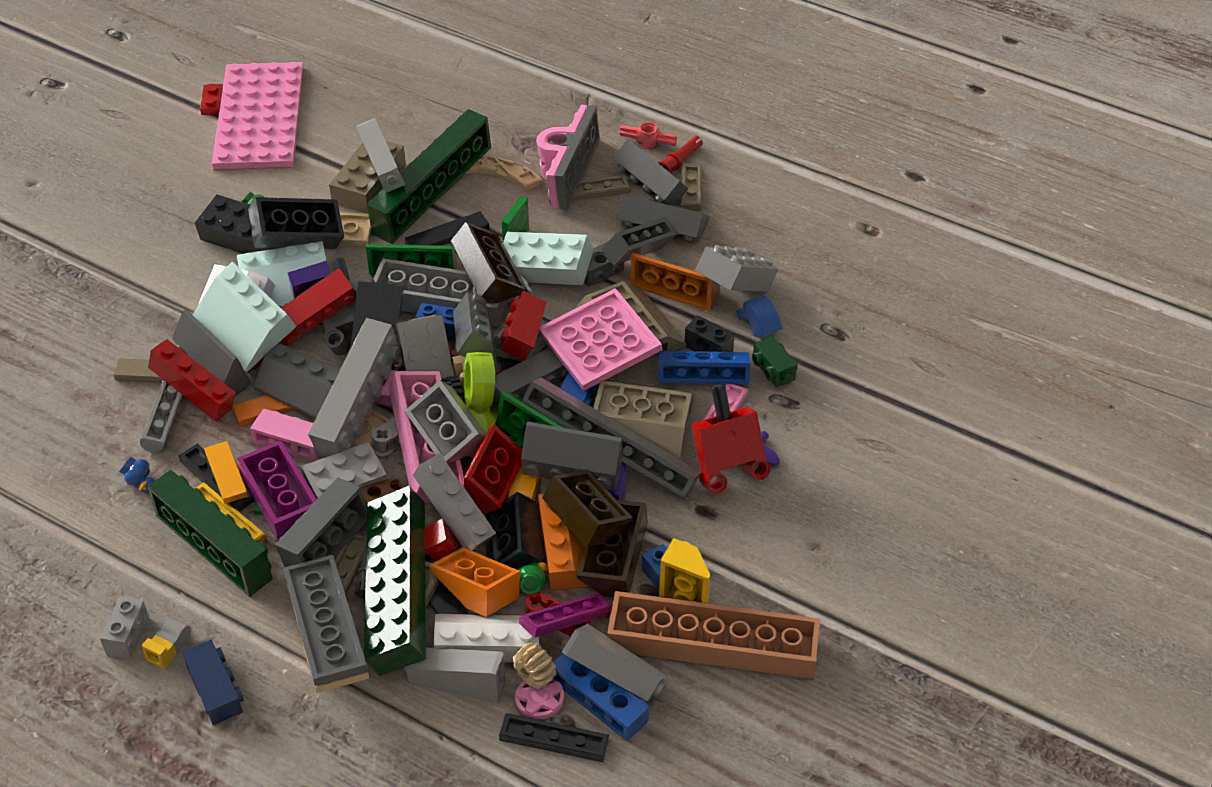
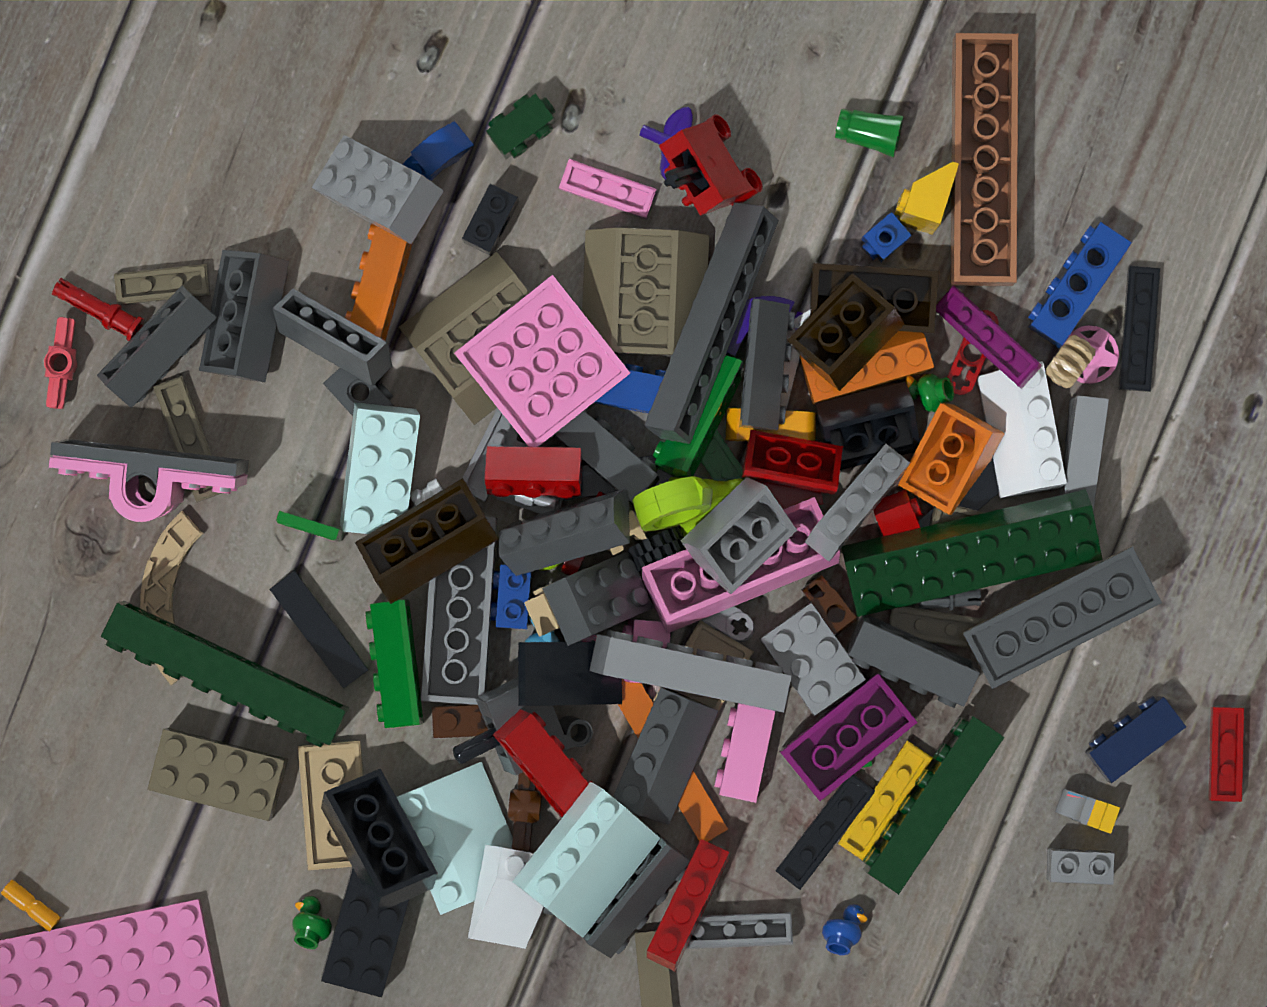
camera: 90 degrees left, 40 degrees up
light orange tile [204,441,248,504] -> none
dark purple container [288,261,331,299] -> none
light grey slope [356,118,405,193] -> none
light grey slope [562,624,666,701] -> none
blue brick [658,351,751,384] -> none
none -> light orange piece [1,879,61,932]
none -> green plant [835,109,904,158]
none -> red plate [1209,707,1244,802]

